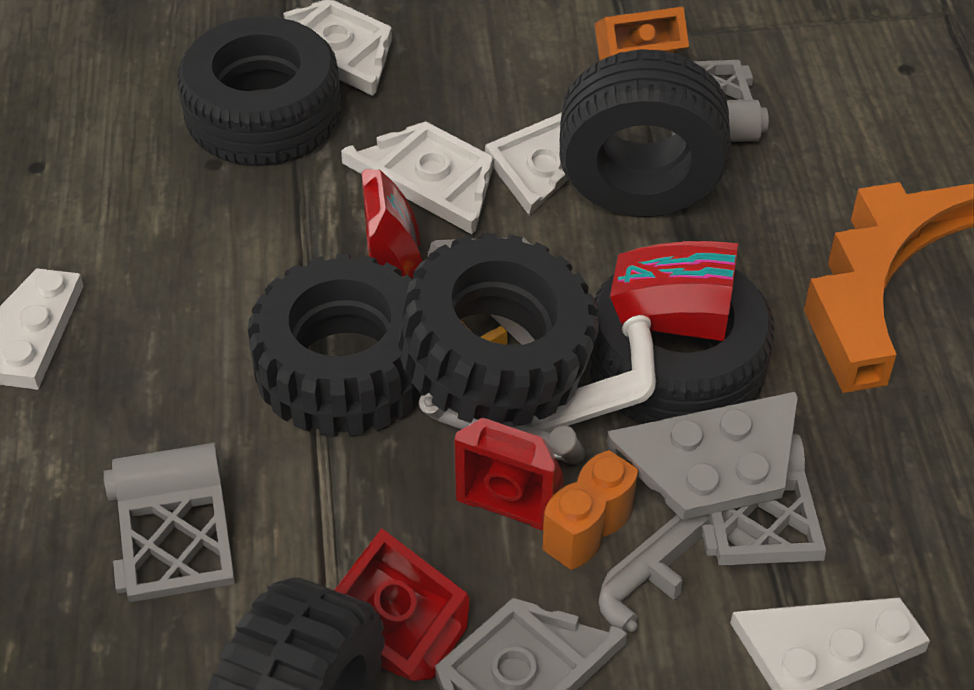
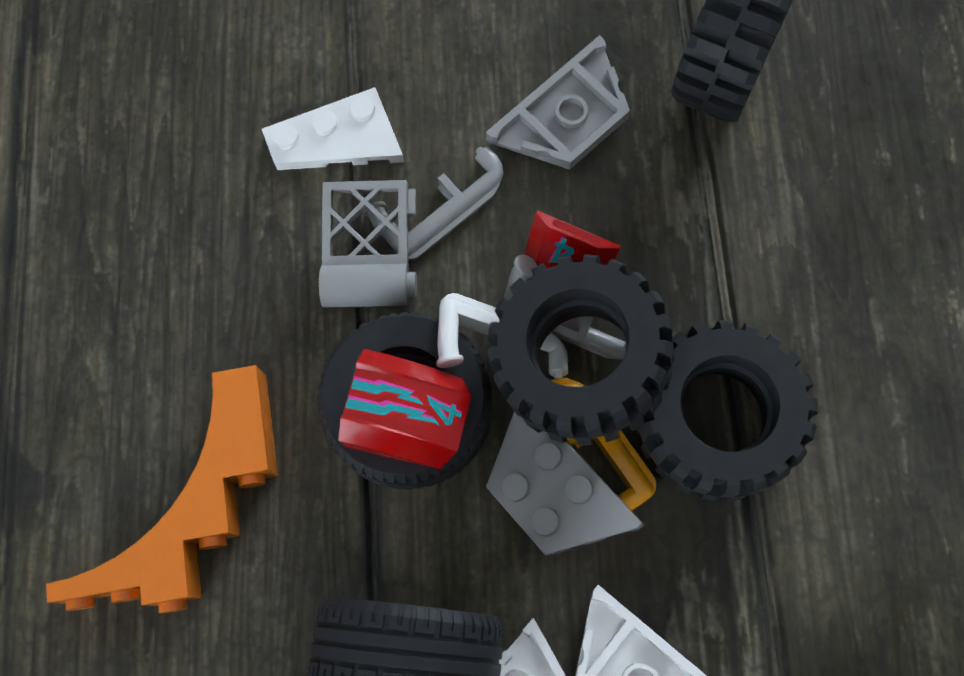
camera: 170 degrees left, 25 degrees up
light grey piece [104,442,235,603] -> none
red slope [335,528,470,681] -> none
red slope [361,169,423,279] -> none
orange brick [542,450,638,570] -> none
light grey wing [607,392,797,520] -> none

